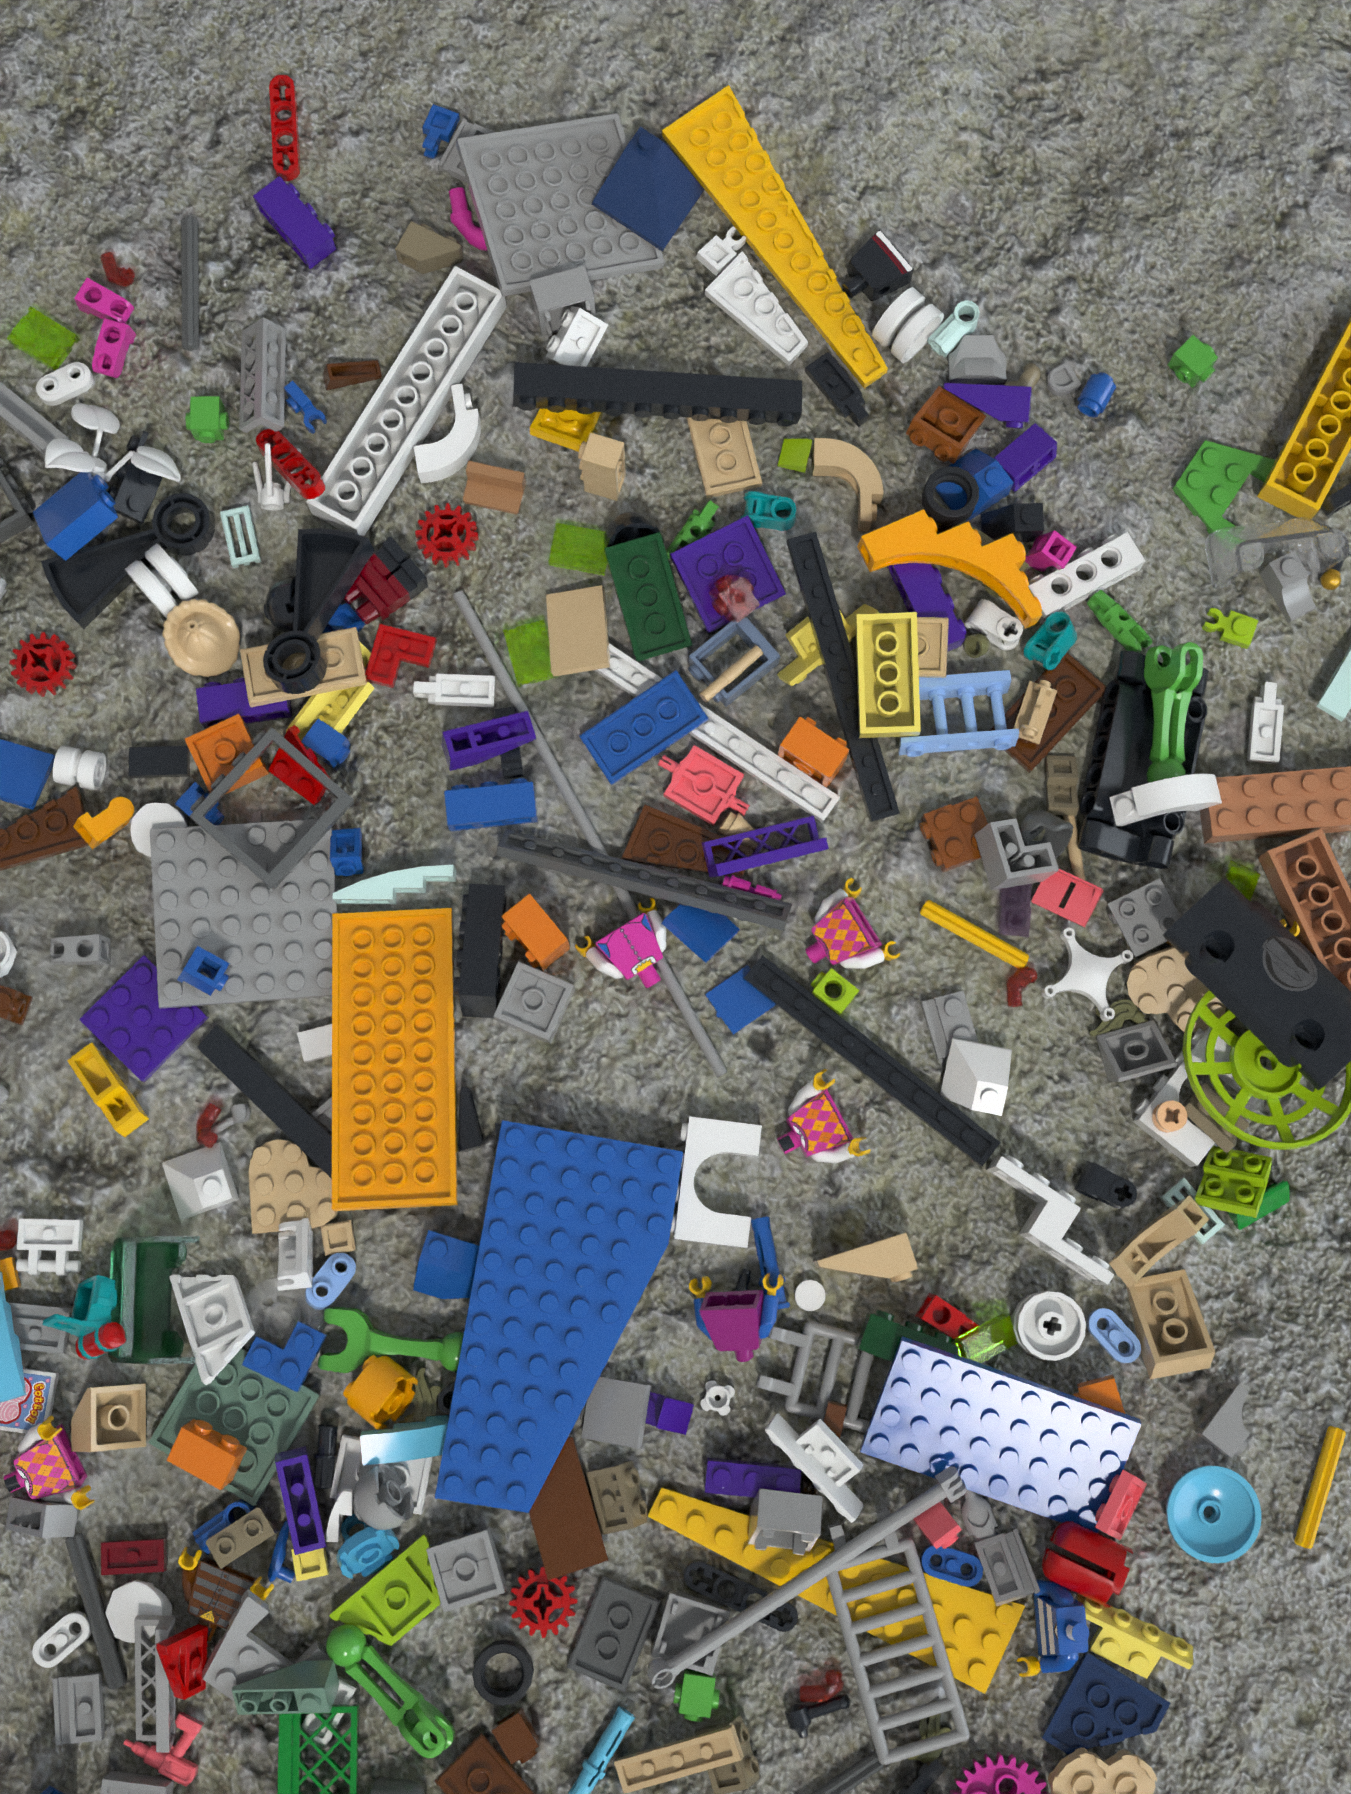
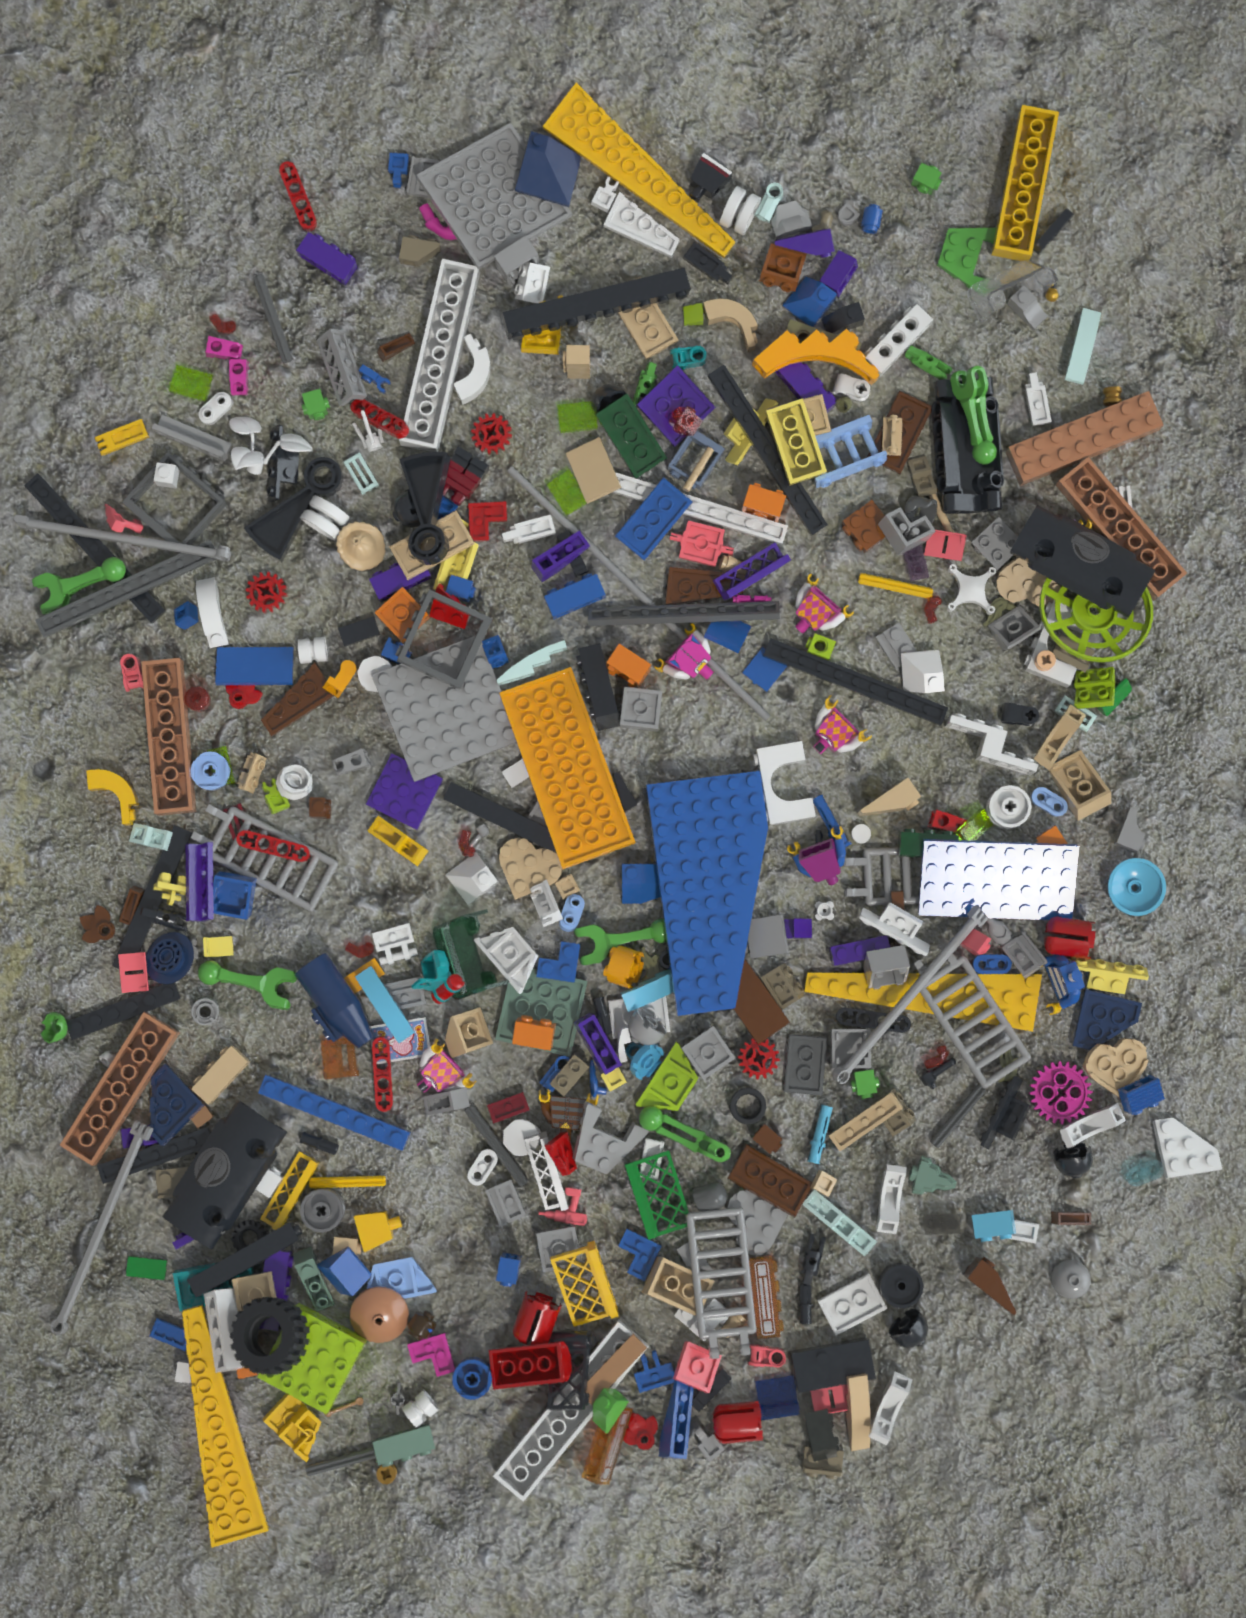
camera: 15 degrees left, 5 degrees up
blue brick [33,472,118,561] -> none
blue brick [177,946,230,996] -> none
sand green slope [231,1660,340,1715] -> none
medium nougat panel [463,461,526,515] -> none
black tyre [922,466,979,526] -> none
teal piece [1023,611,1077,670] -> none
dark pink leg [1025,530,1077,572] -> none
coral plate [1095,1470,1147,1540] -> none
white arch [1109,774,1222,826] -> none
lime plate [1202,608,1258,649] -> none
clear neon green slope [1225,860,1261,901] -> none
yellow axle [1294,1426,1346,1549] -> none

